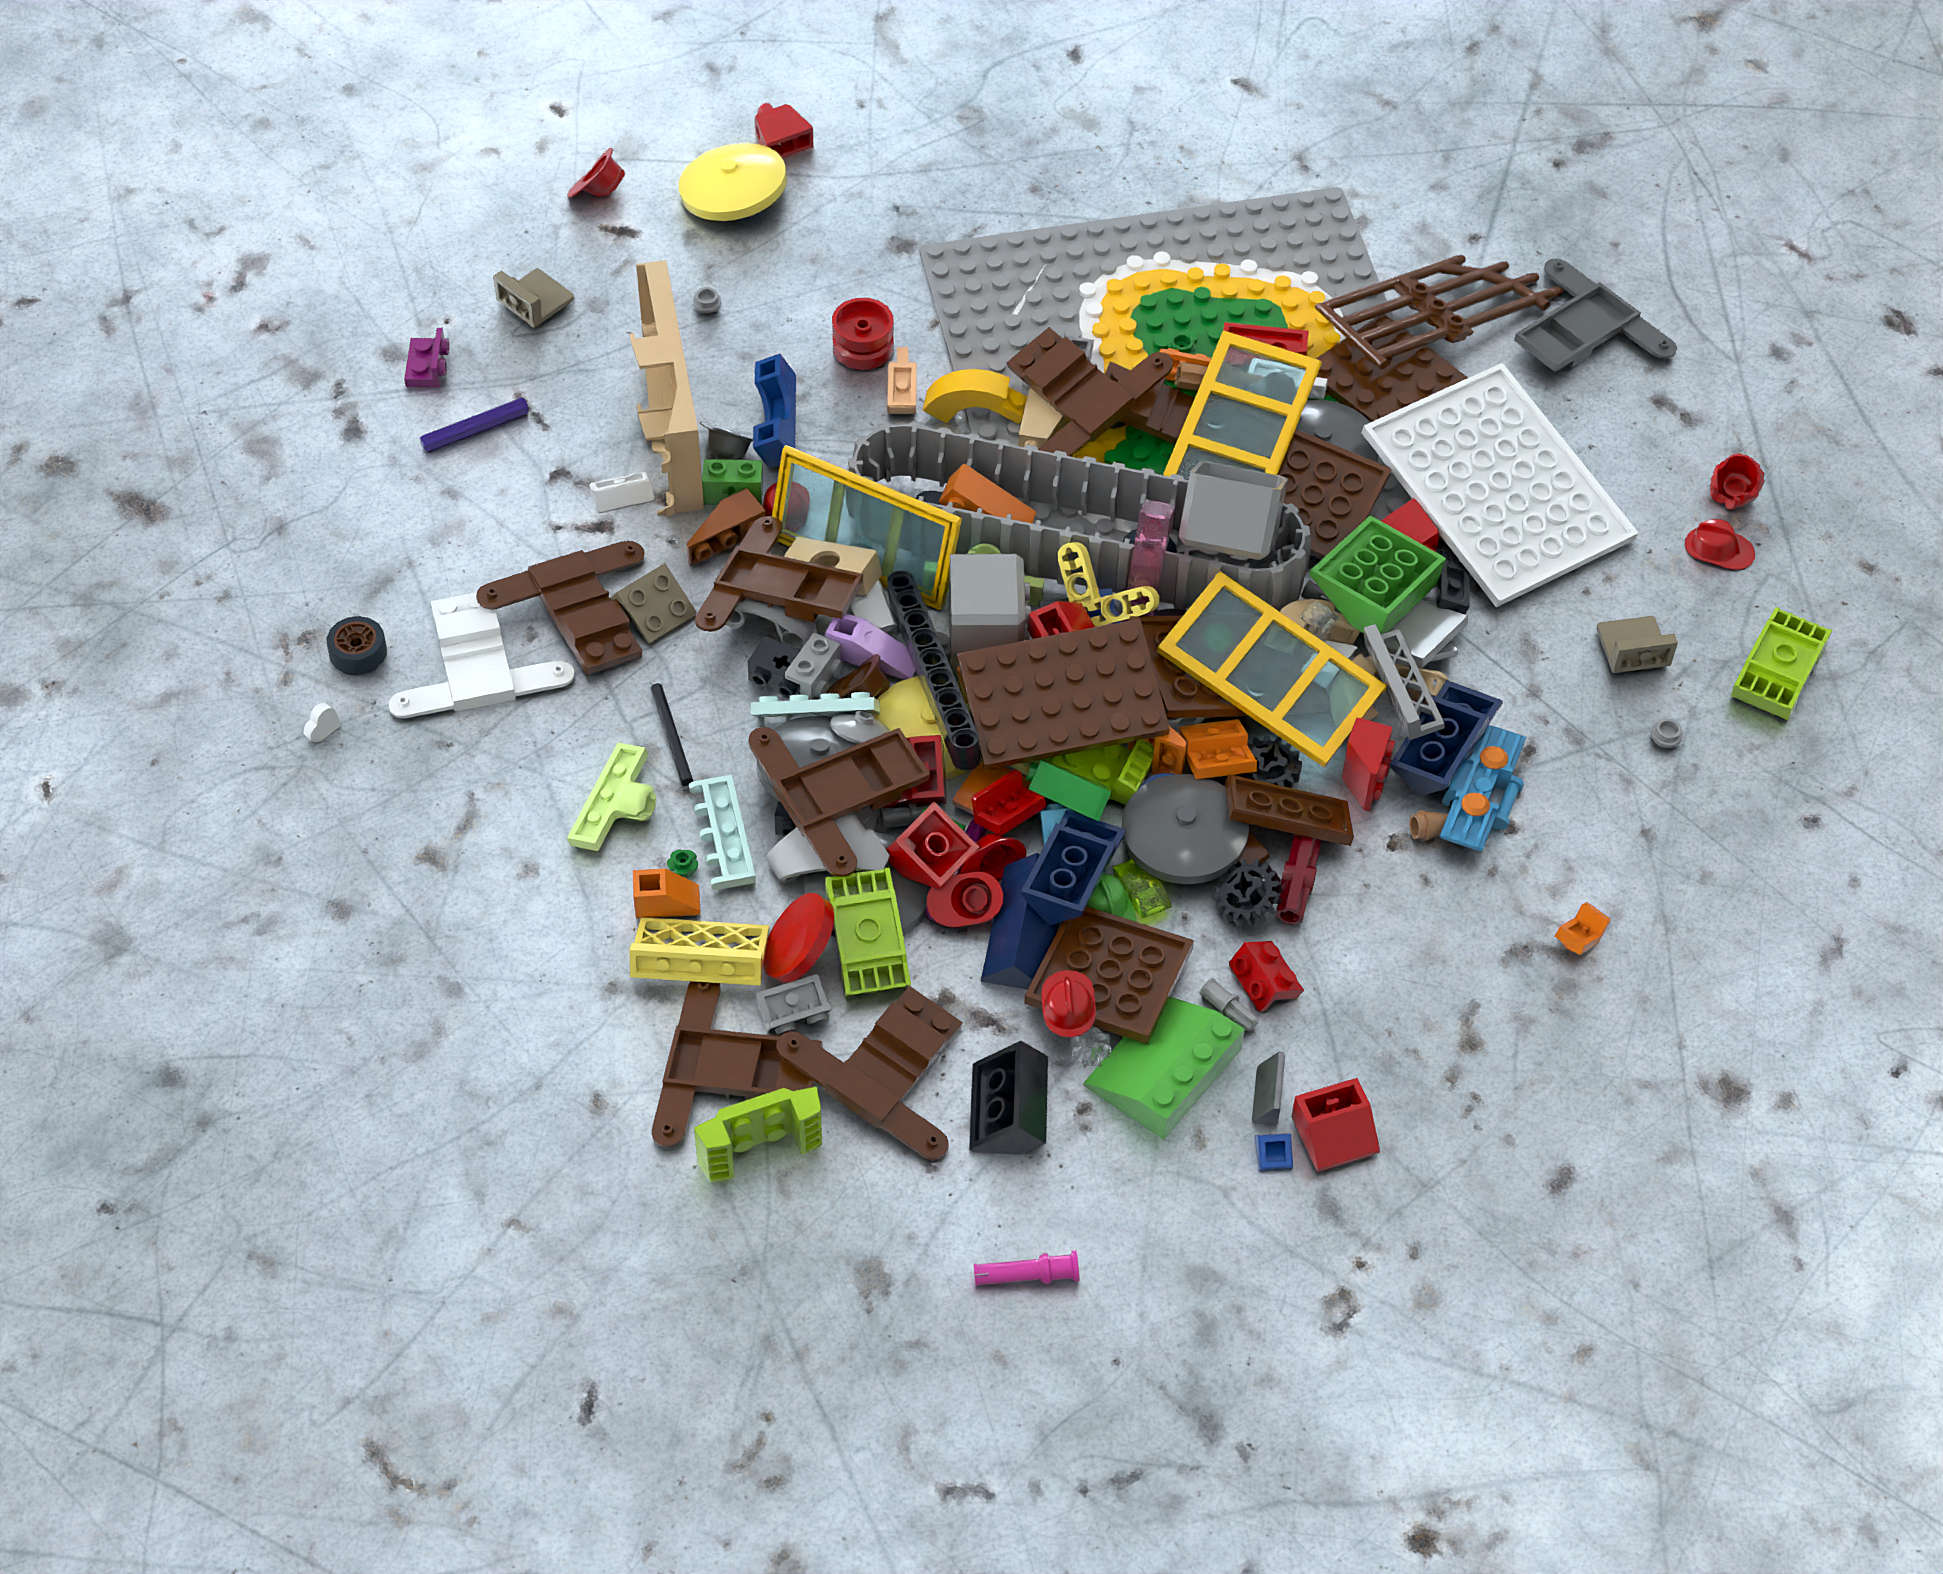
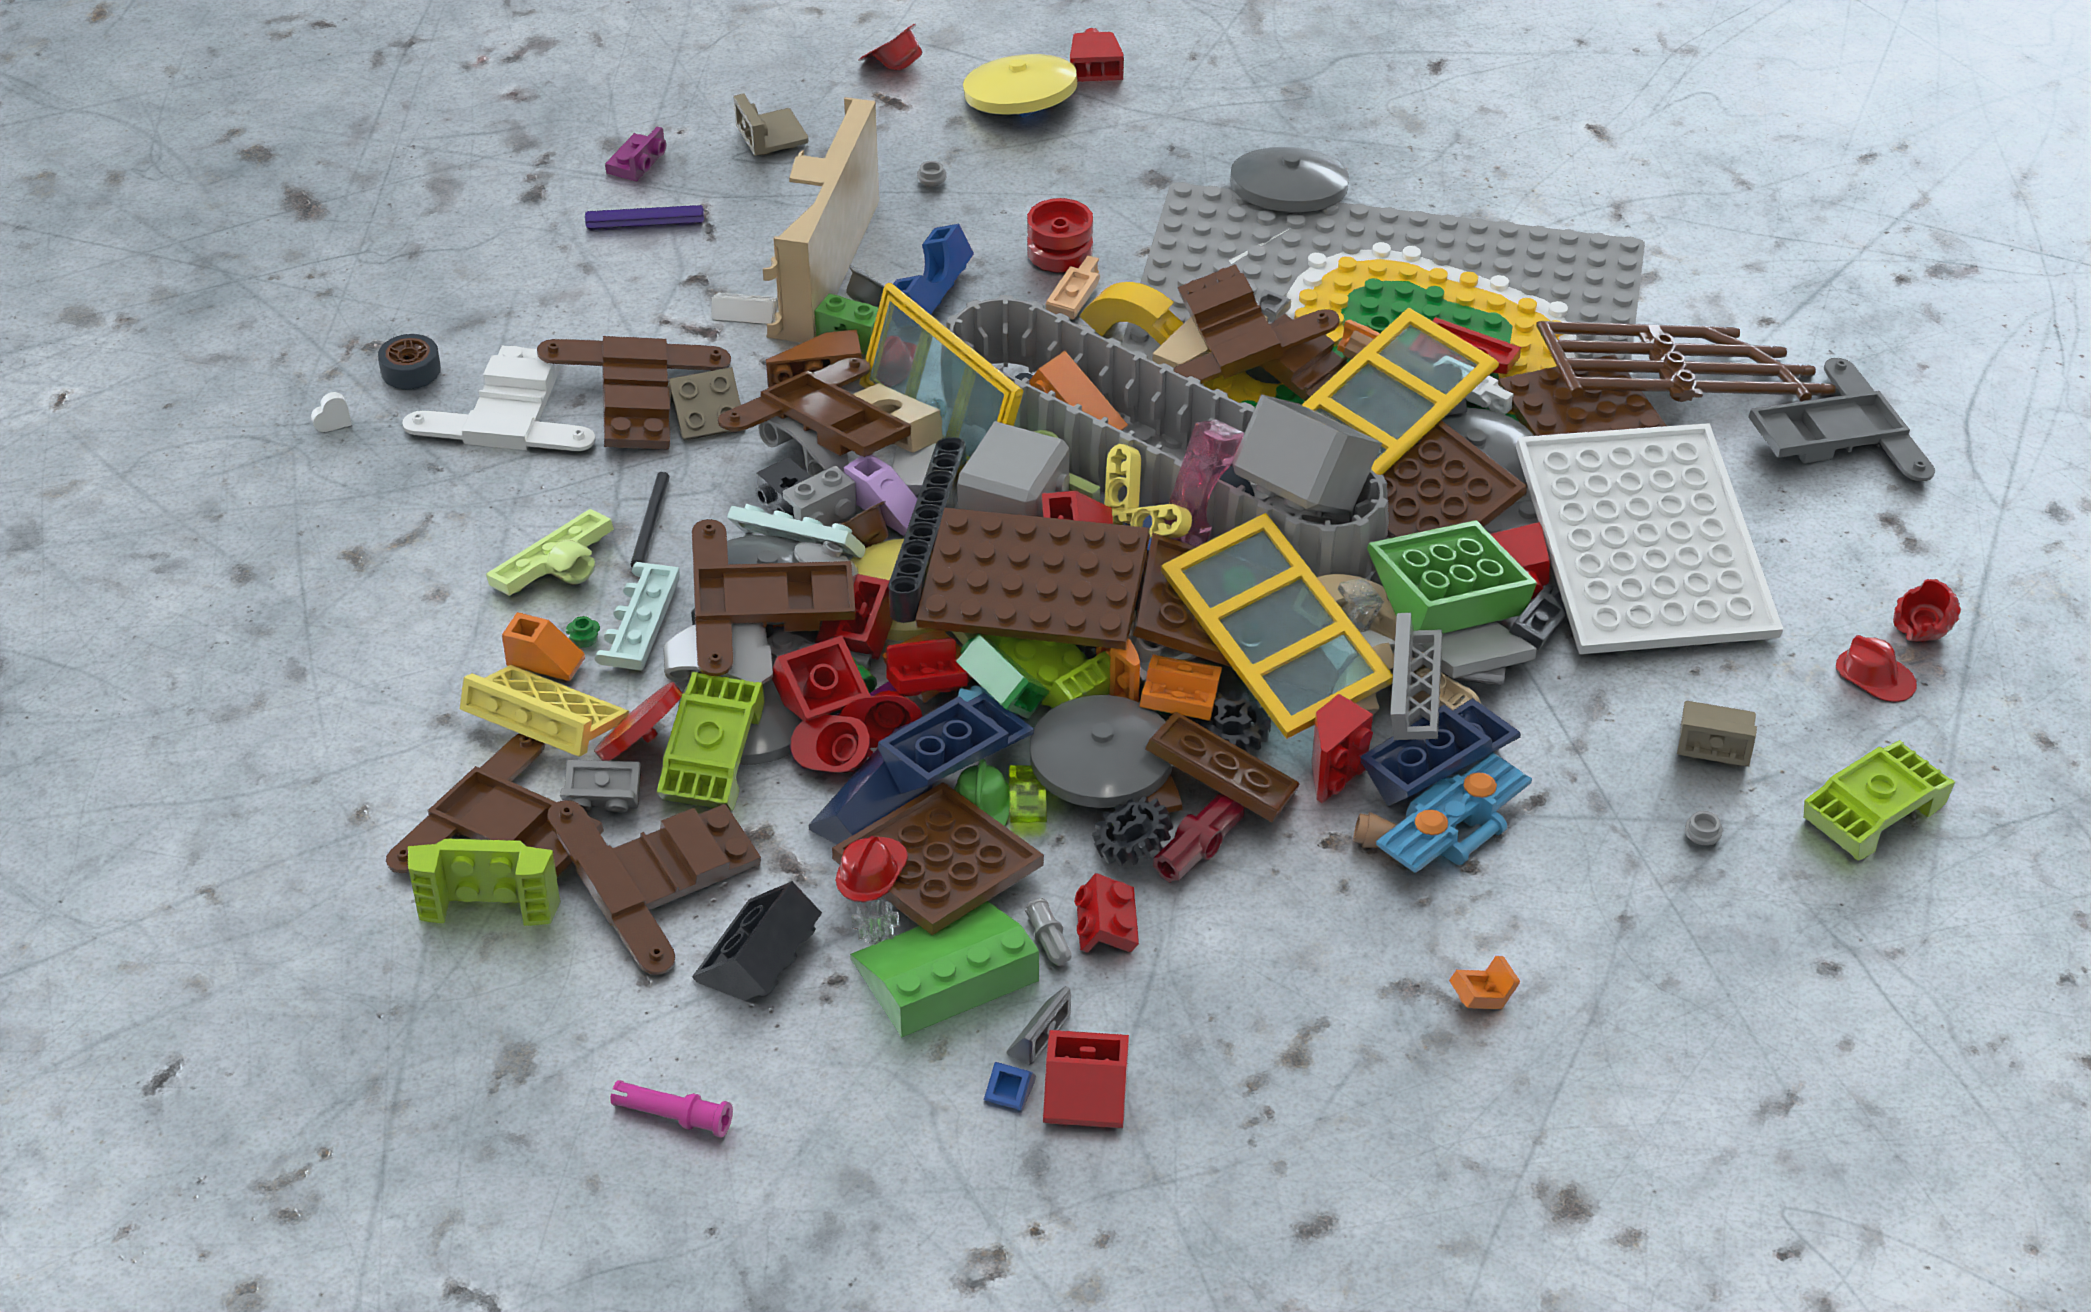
camera: 25 degrees right, 10 degrees down
none -> dark grey dish [1230,147,1349,212]

